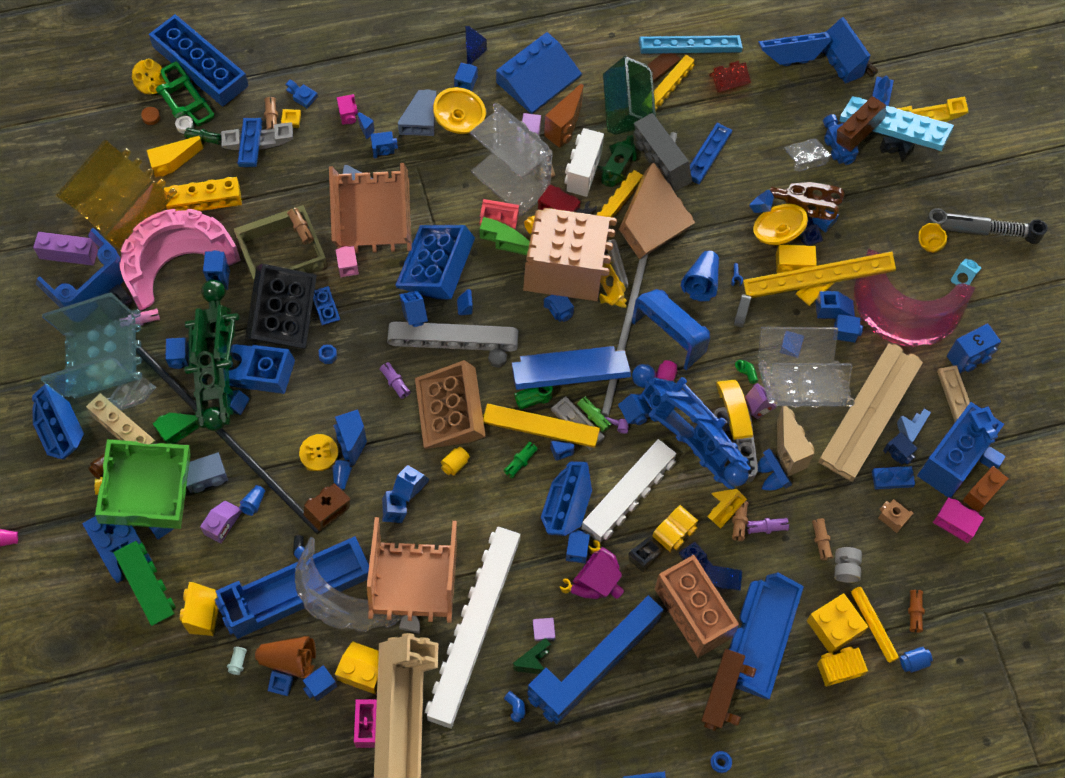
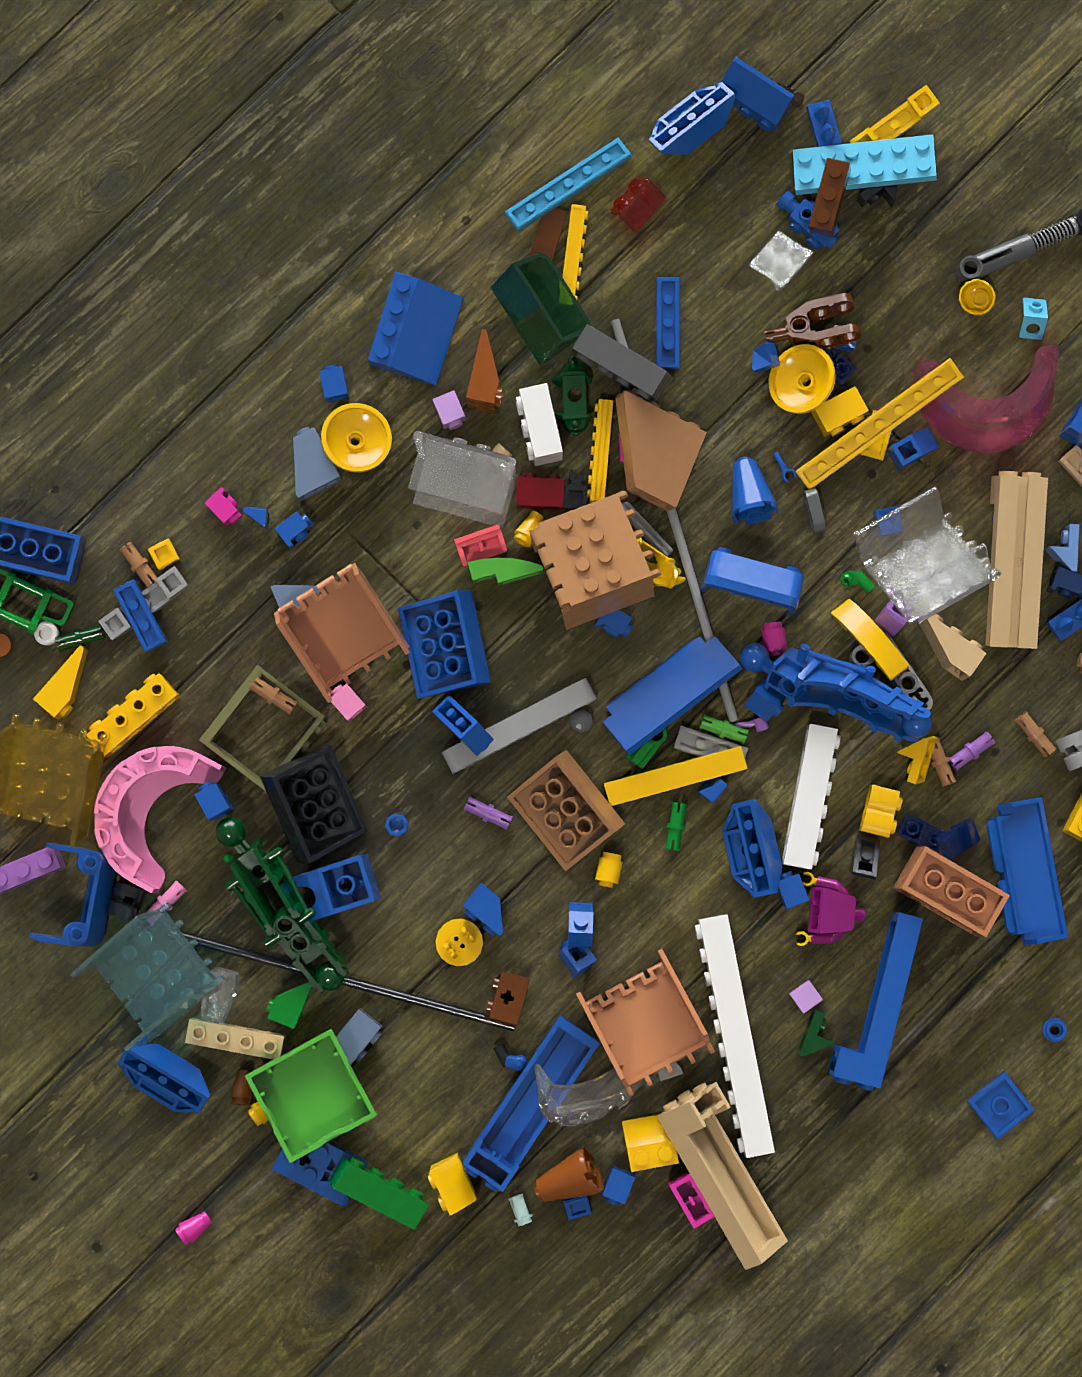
camera: 30 degrees left, 20 degrees up
blue brick [166,338,189,369] -> none
medium lavender slope [200,501,242,543] -> none
blue slope [230,390,250,415] -> none
blue cone [239,485,265,516] -> none
blue plate [286,80,318,108] -> none
blue slope [313,286,340,326] -> none
blue cone [332,460,352,490] -> none
blue slope [457,289,473,315] -> none
clear blue slope [465,26,487,64] -> none
blue arm [504,691,525,722] -> none
reddish brown brick [700,648,756,731] -> none
blue tile [757,448,792,491] -> none
blue brick [833,314,863,343] -> none

